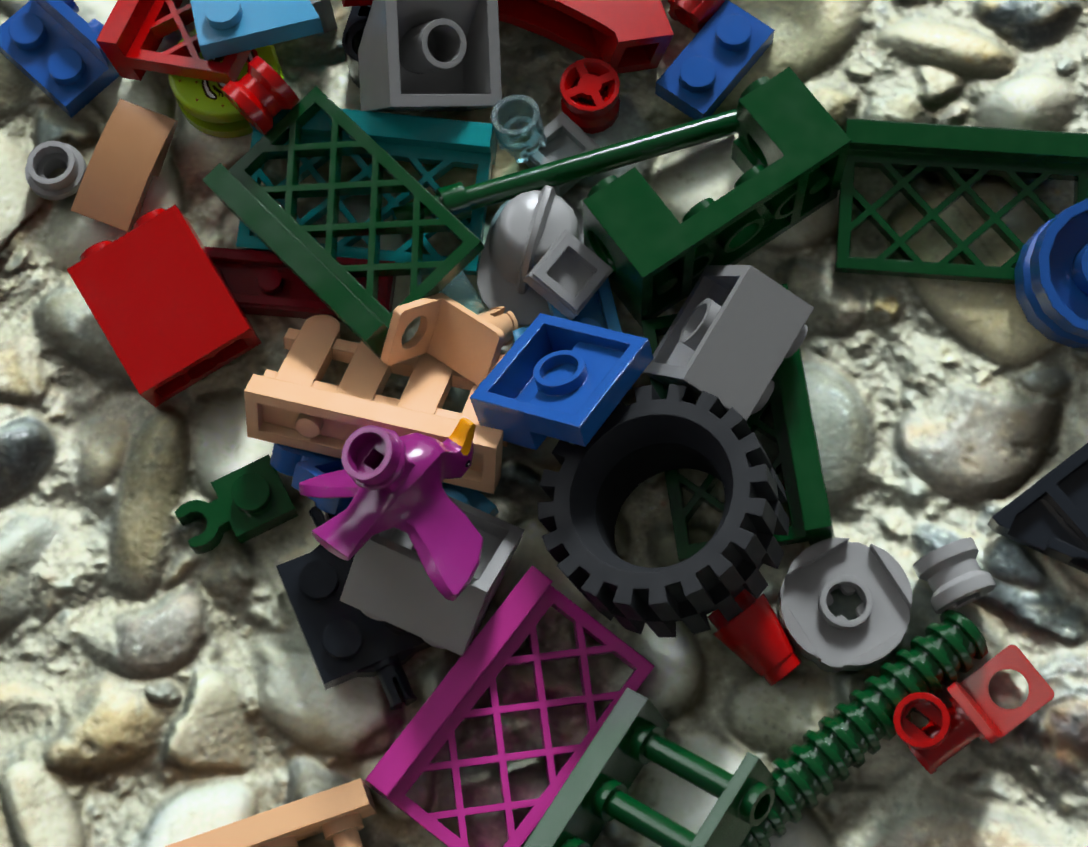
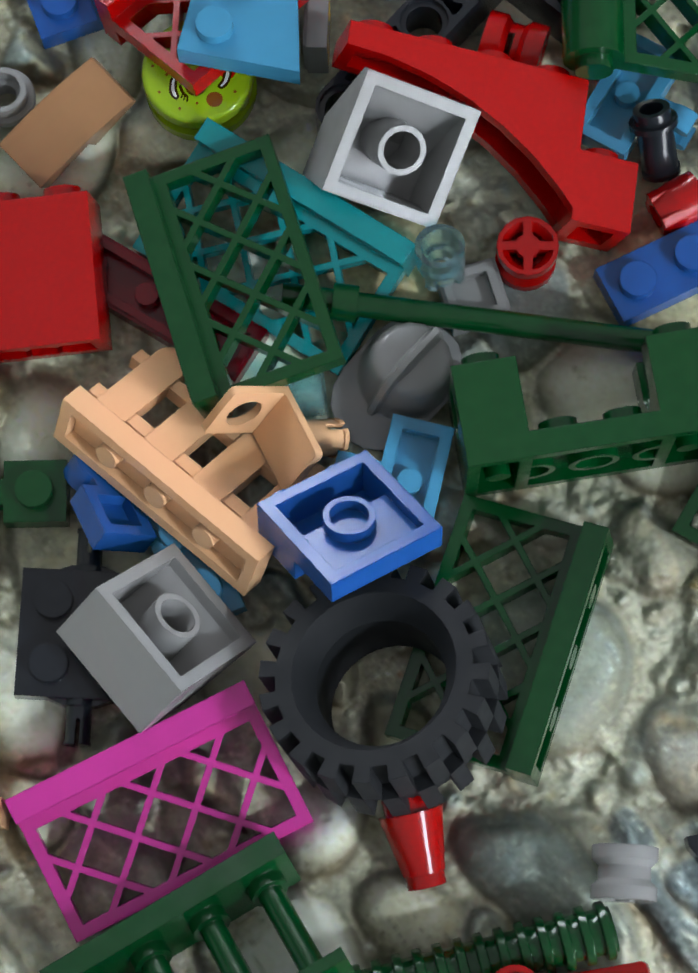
camera: 25 degrees right, 5 degrees up
red wheel [221,55,300,135] -> none
magenta animal [299,418,484,601] -> none
light grey tile [523,229,614,320] -> none
light grey slope [643,265,814,421] -> none
light grey plate [778,537,912,673] -> none

